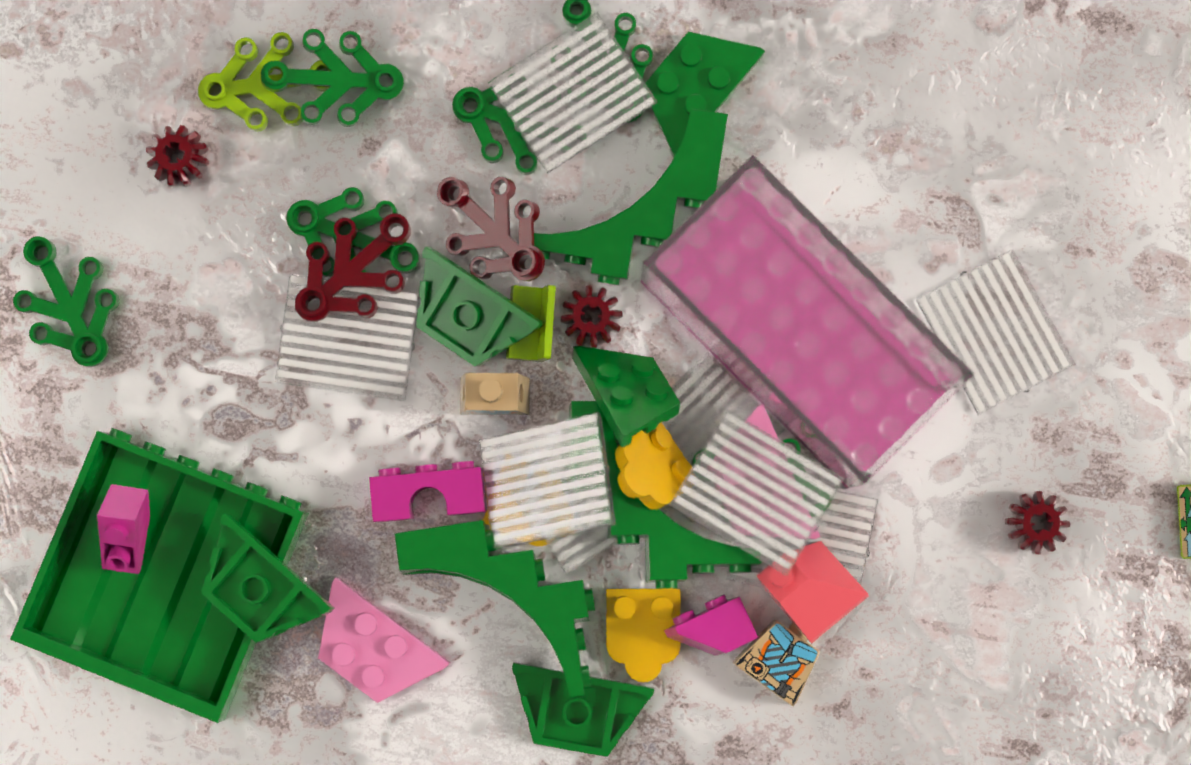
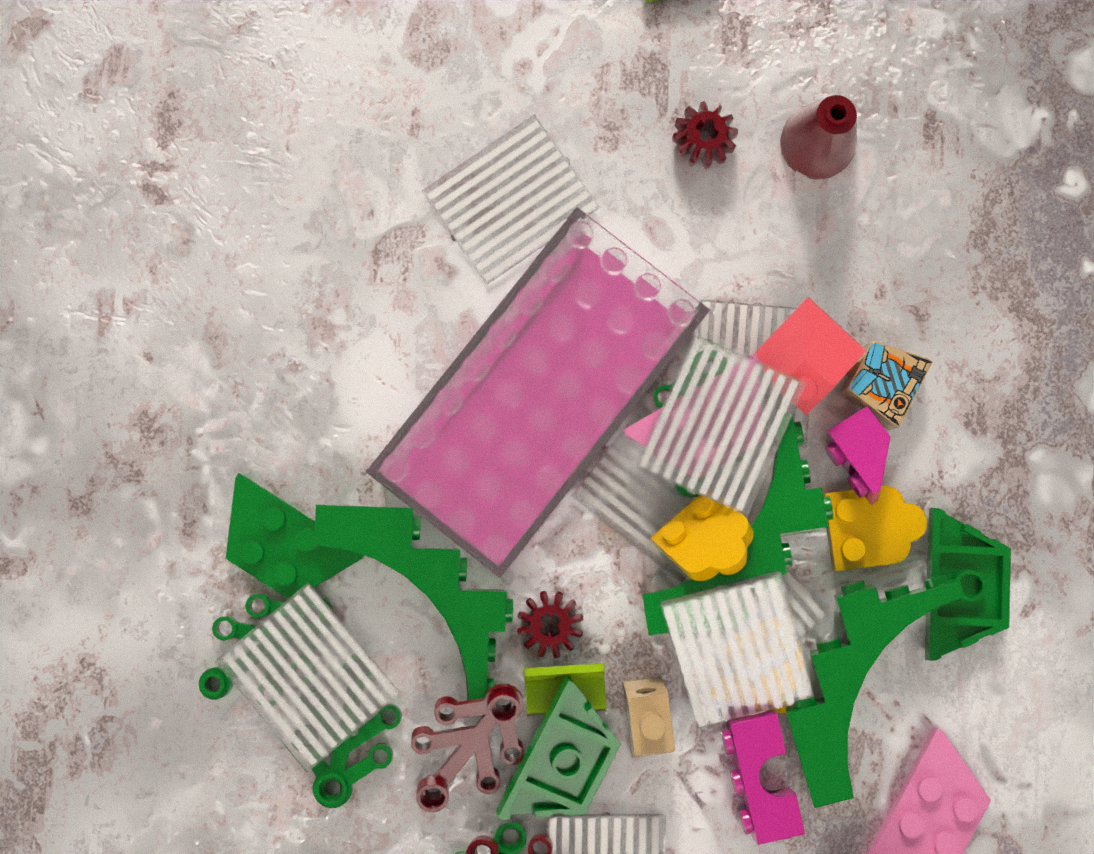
camera: 105 degrees left, 0 degrees up
green wing [572,346,680,447] -> none
none -> dark red cone [780,95,857,180]

